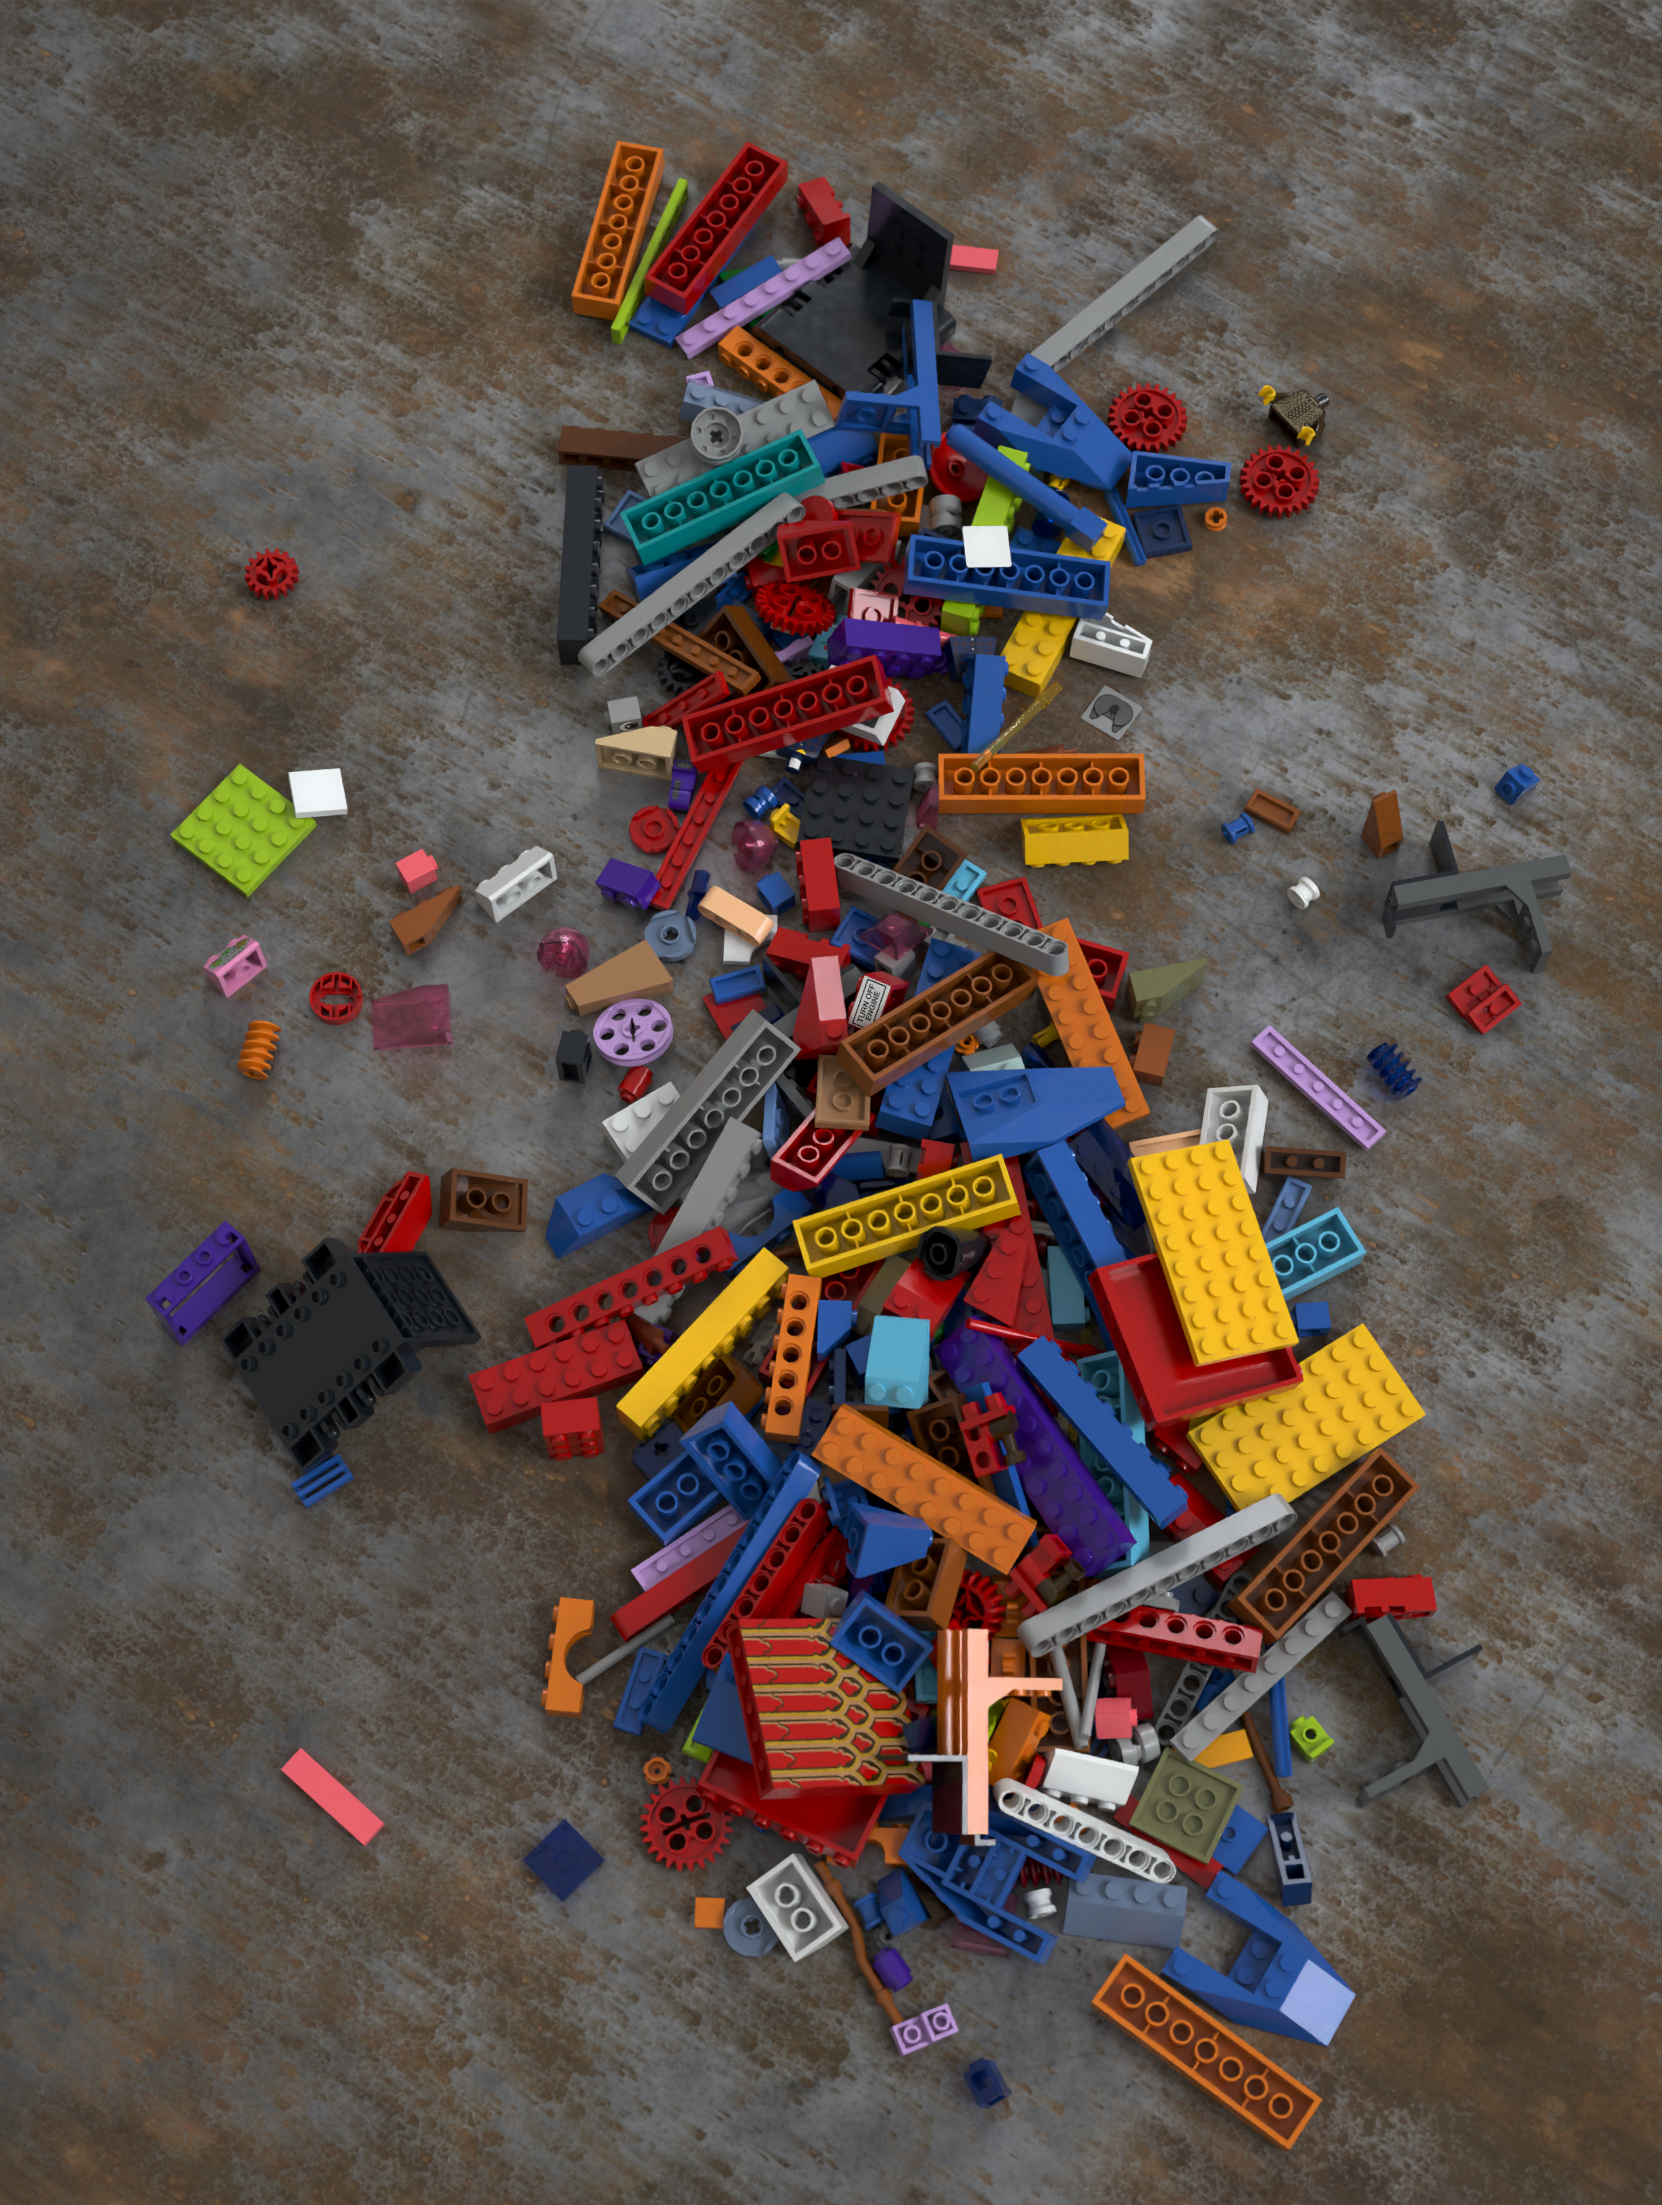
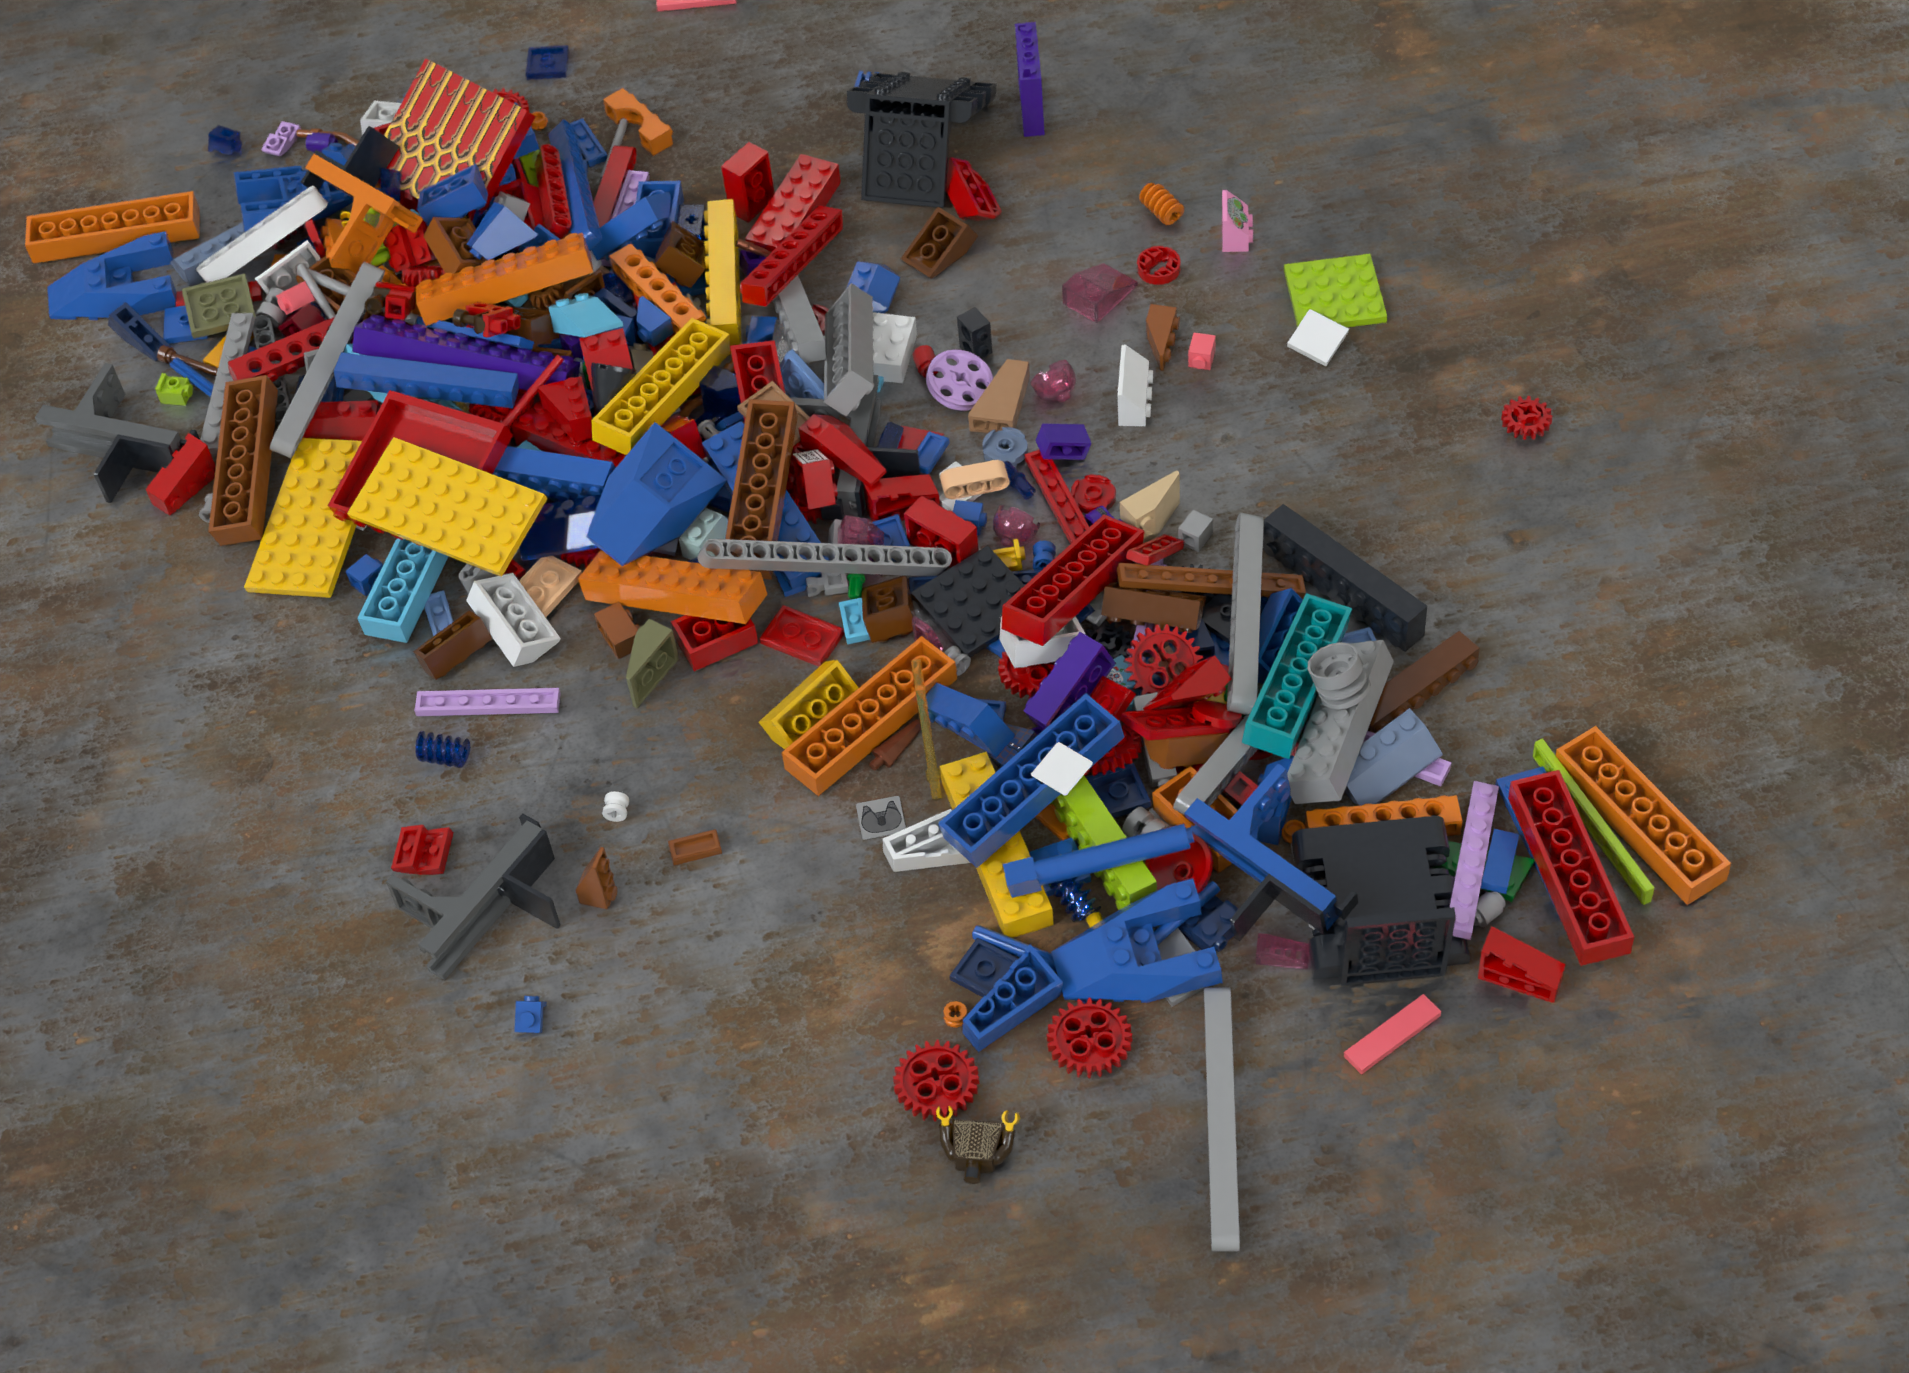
camera: 140 degrees right, 15 degrees down
blue bush [1221,812,1255,845] -> none

